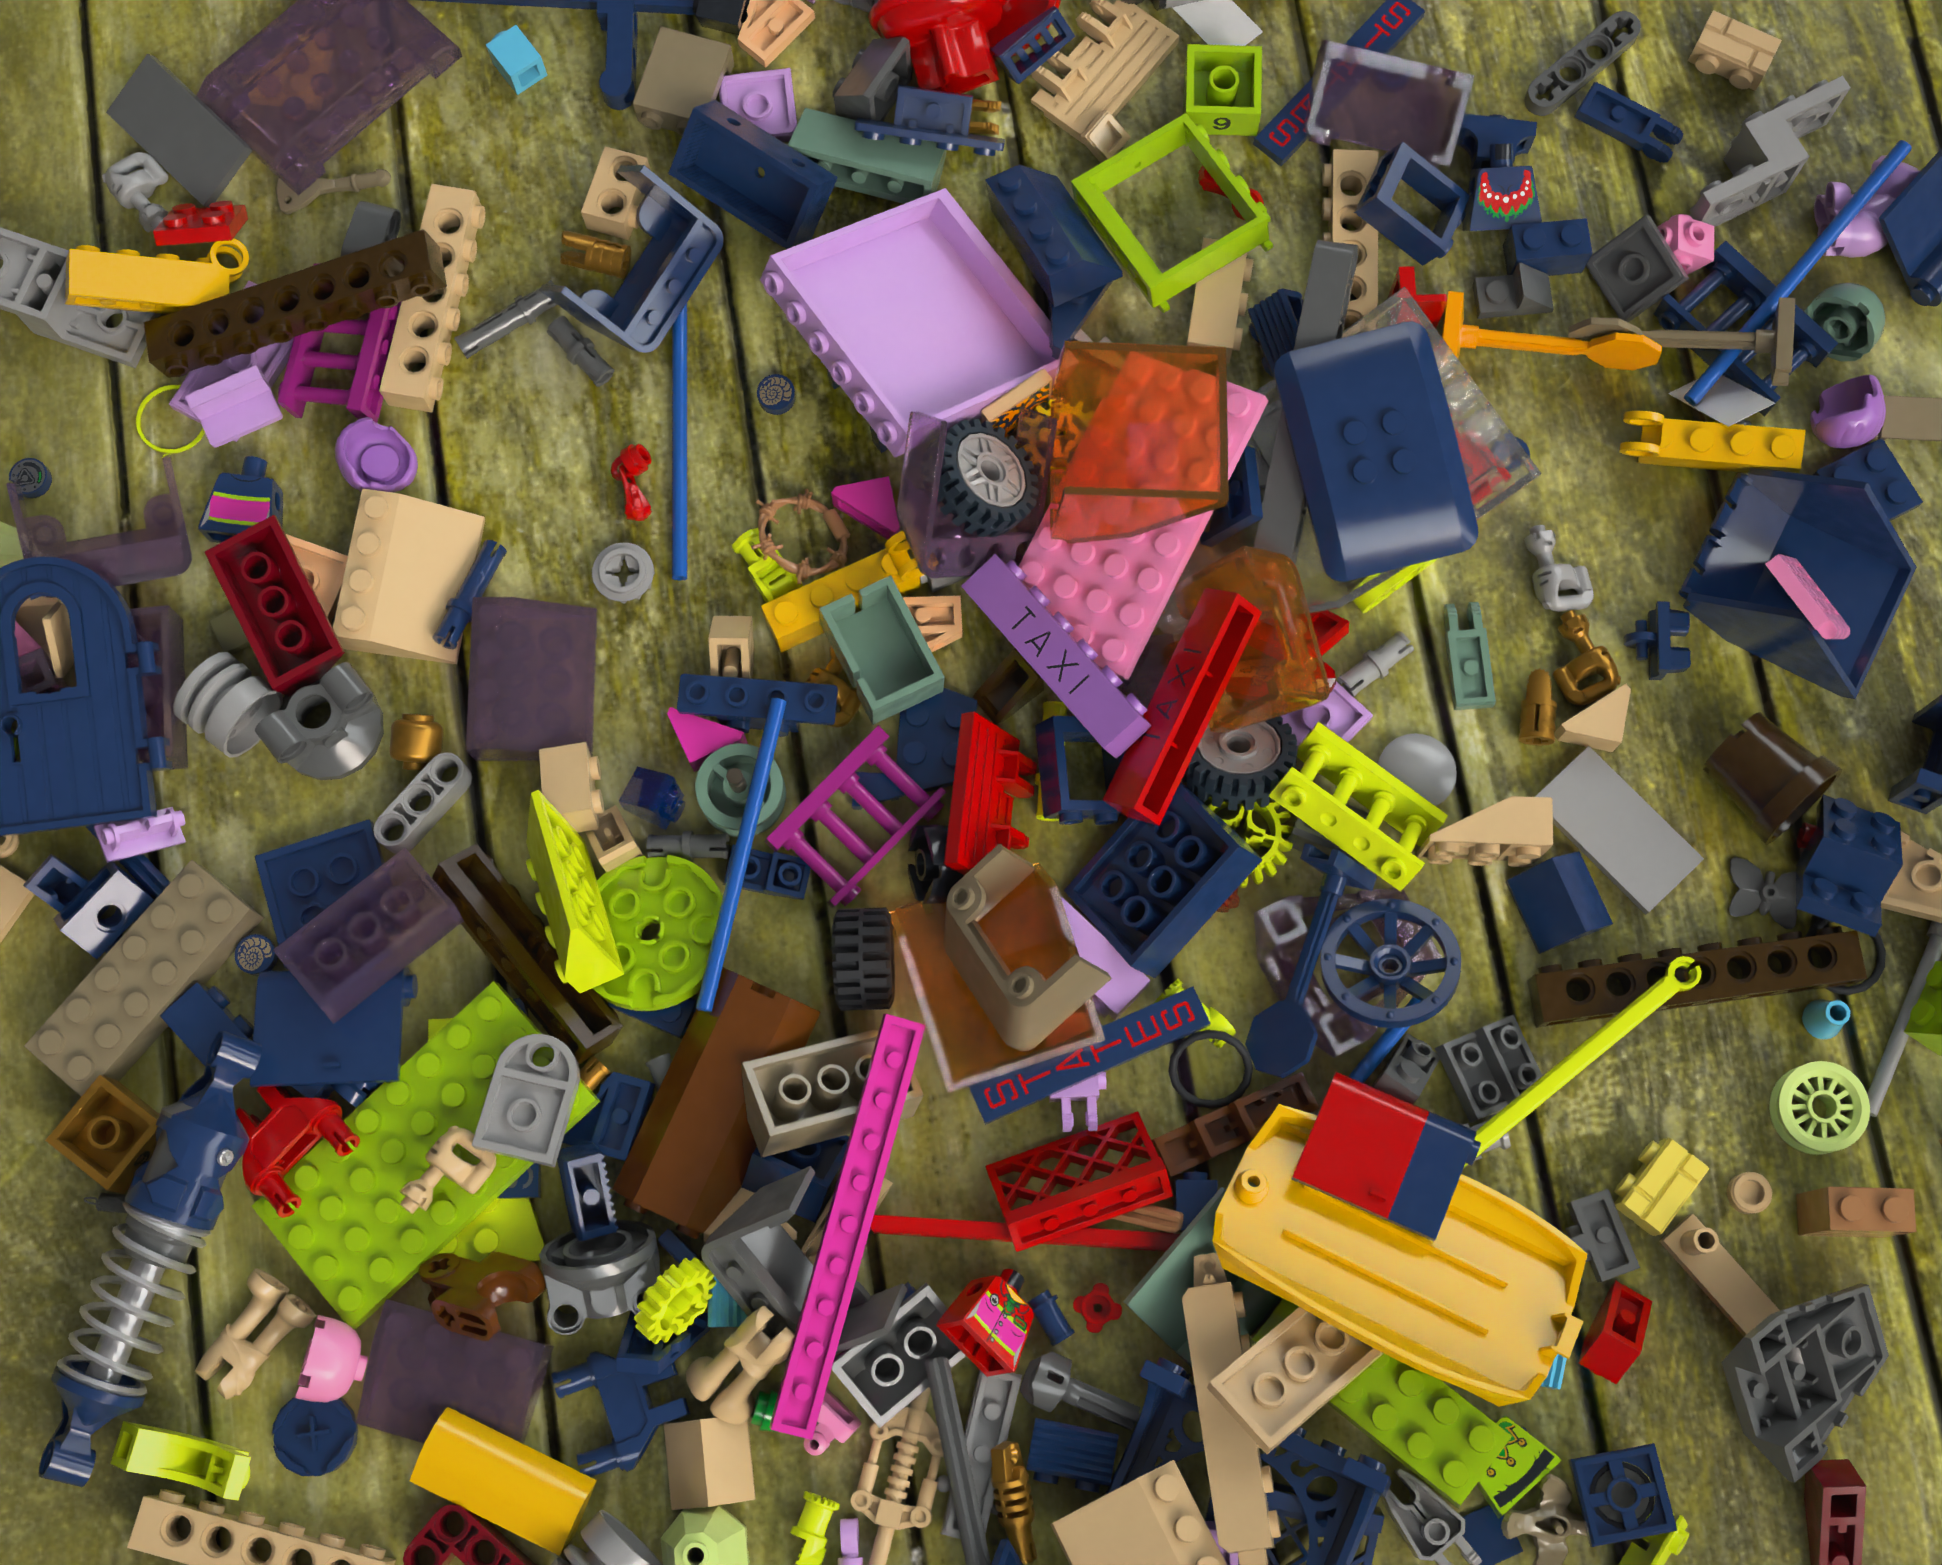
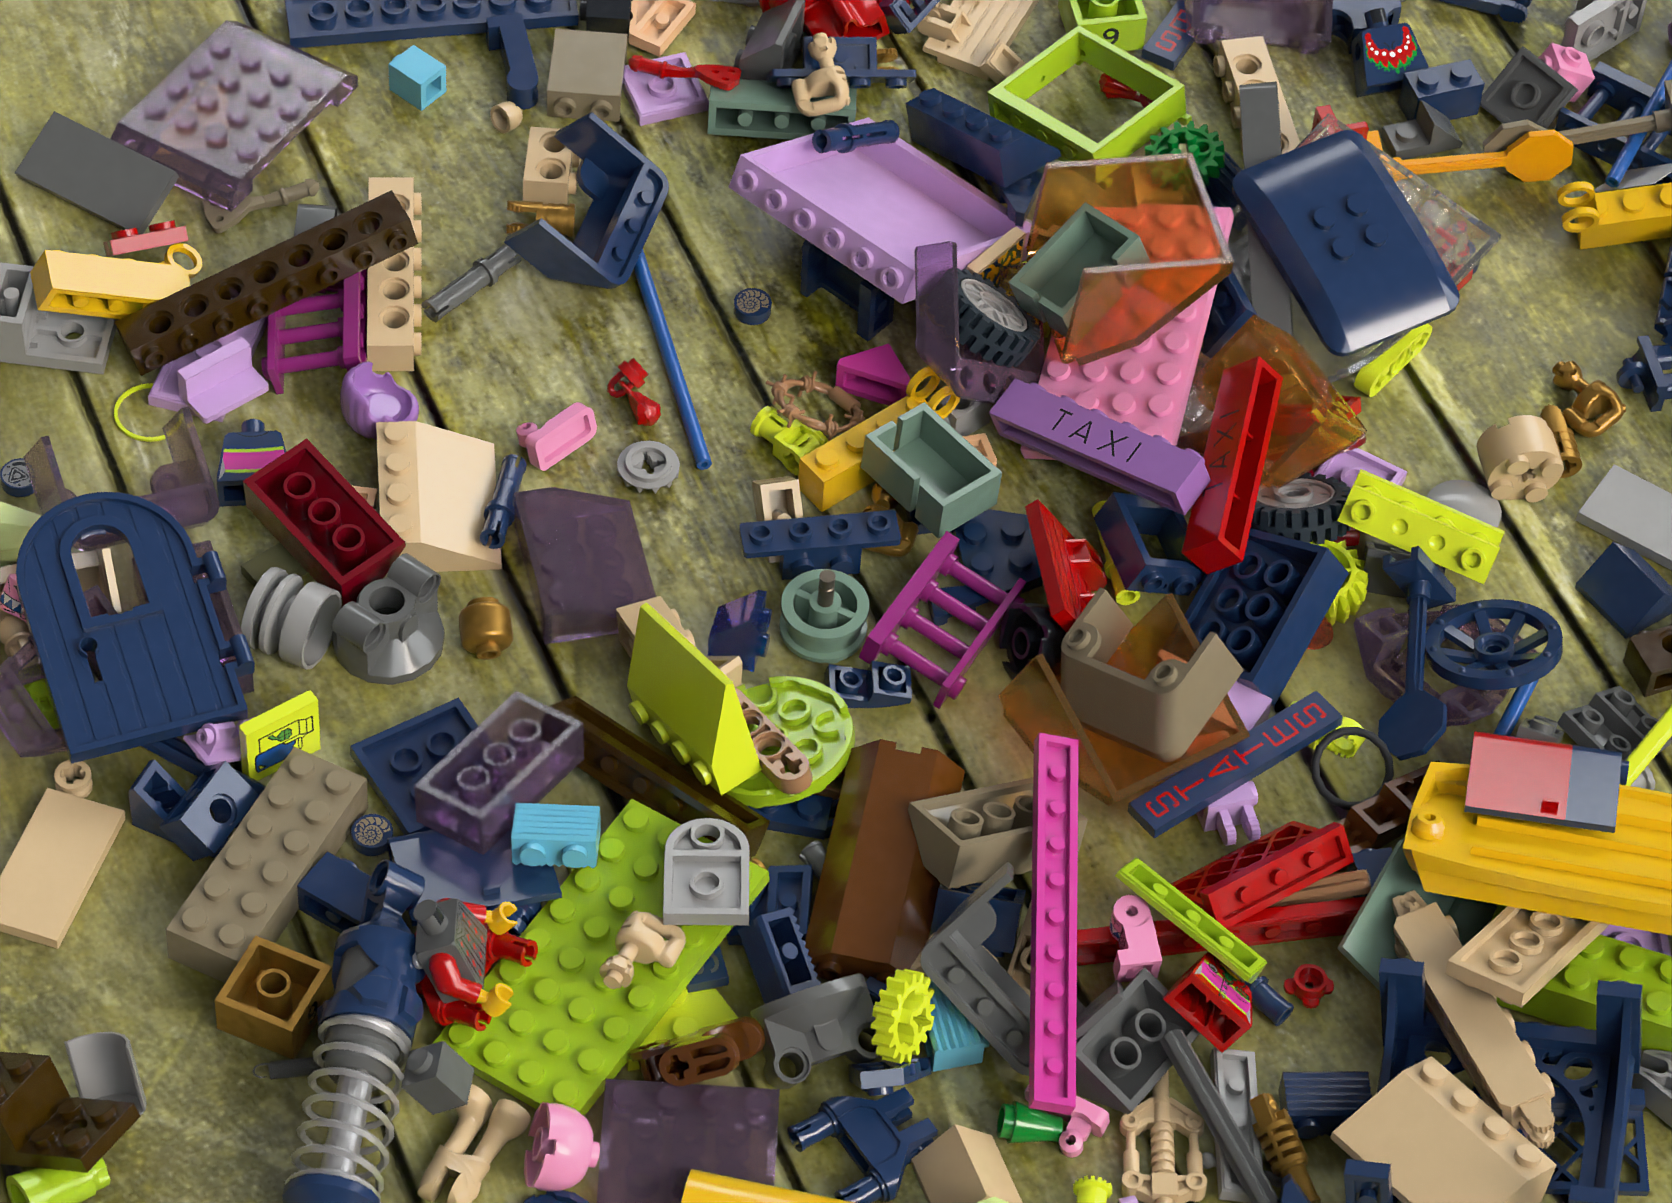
camera: 20 degrees left, 25 degrees down
light grey piece [102,152,169,233] -> none
light grey beam [373,752,472,854] -> none
dark grey pin [547,316,615,387] -> none
dark grey pin [647,831,730,862] -> none
dark pink slope [667,707,747,772] -> none
dark blue piece [668,100,838,249] -> none
tan piece [686,1306,795,1425] -> none
blue piece [696,698,787,1012] -> none
black tyre [832,907,895,1011] -> none
dark brown slope [972,648,1044,725] -> none
dark grey piece [1020,1351,1140,1431] -> none
light grey pin [1337,631,1414,697] -> none
dark blue window [1354,141,1471,266] -> none
tan slope [1417,796,1553,867] -> none
sand green hinge [1443,602,1496,710] -> none
light grey piece [1524,525,1594,612] -> none
tan slope [1554,683,1631,752] -> none
none -> neon yellow tile [239,690,321,781]
none -> dark grey brick [401,1041,474,1115]
none -> torso [413,898,517,1017]
none -> tan hinge [490,101,523,133]
none -> medium azure brick [511,803,601,869]
none -> bright pink piece [516,402,597,471]
none -> red piece [628,55,742,91]
none -> medium nougat beam [735,687,812,794]
none -> tan piece [791,33,851,117]
none -> dark blue pin [812,120,900,153]
none -> sand green piece [1008,202,1151,343]
none -> bright pink leg [1109,895,1162,983]
none -> lime slope [1115,857,1268,984]
none -> green gear [1144,121,1225,193]
none -> tan brick [1476,415,1564,502]

